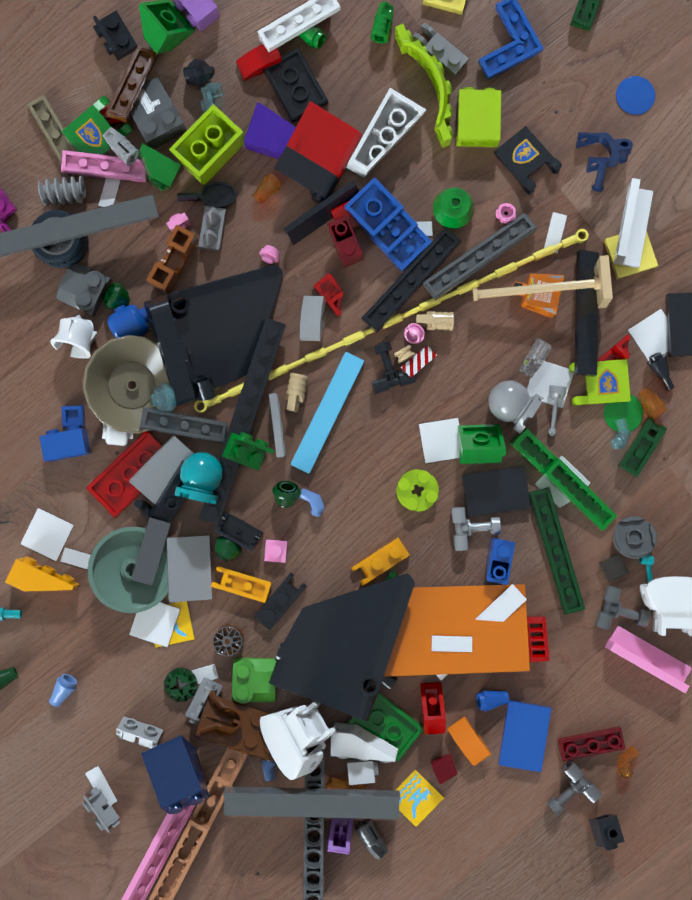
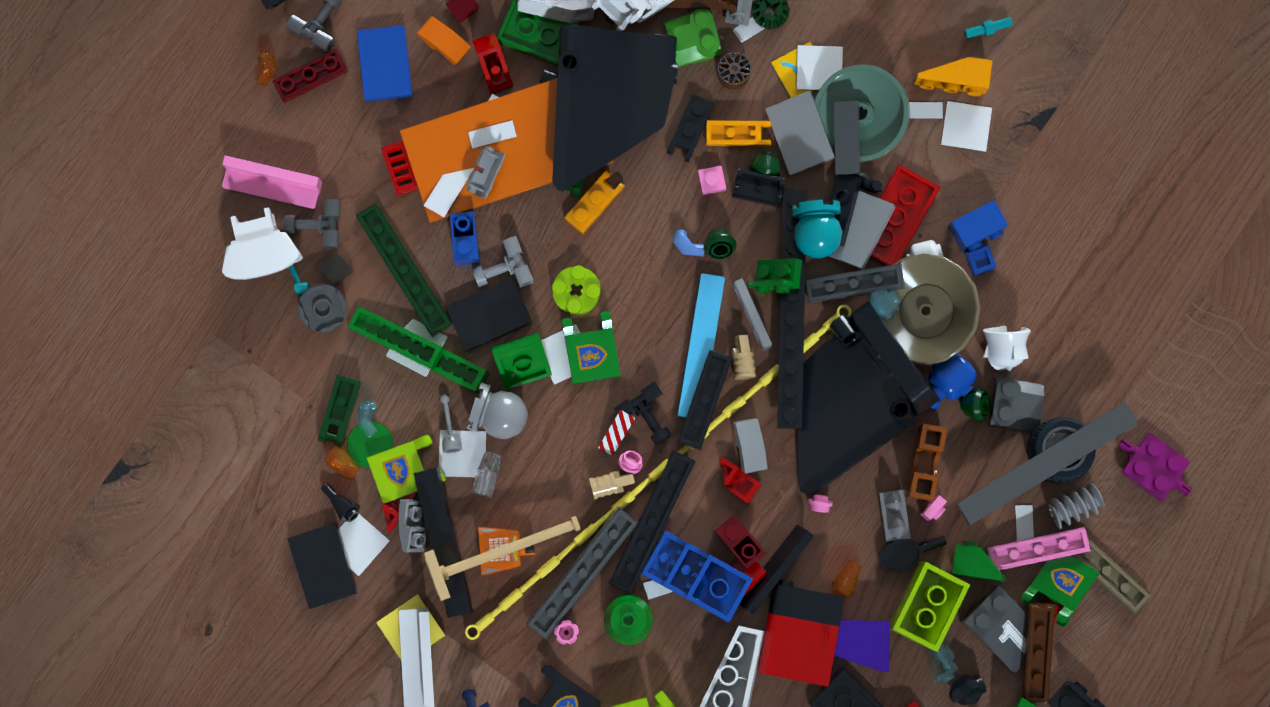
camera: 160 degrees right, 5 degrees down
light grey hinge [102,127,140,166] -> none
tan bush [394,345,415,364] -> none
blue cone [476,690,509,712] -> none
white sticker [544,212,567,253] -> none
none -> light grey slope [399,499,427,553]
none -> light grey hinge [466,146,506,199]
none -> green flag [562,311,621,384]
none -> black tile [677,350,732,451]

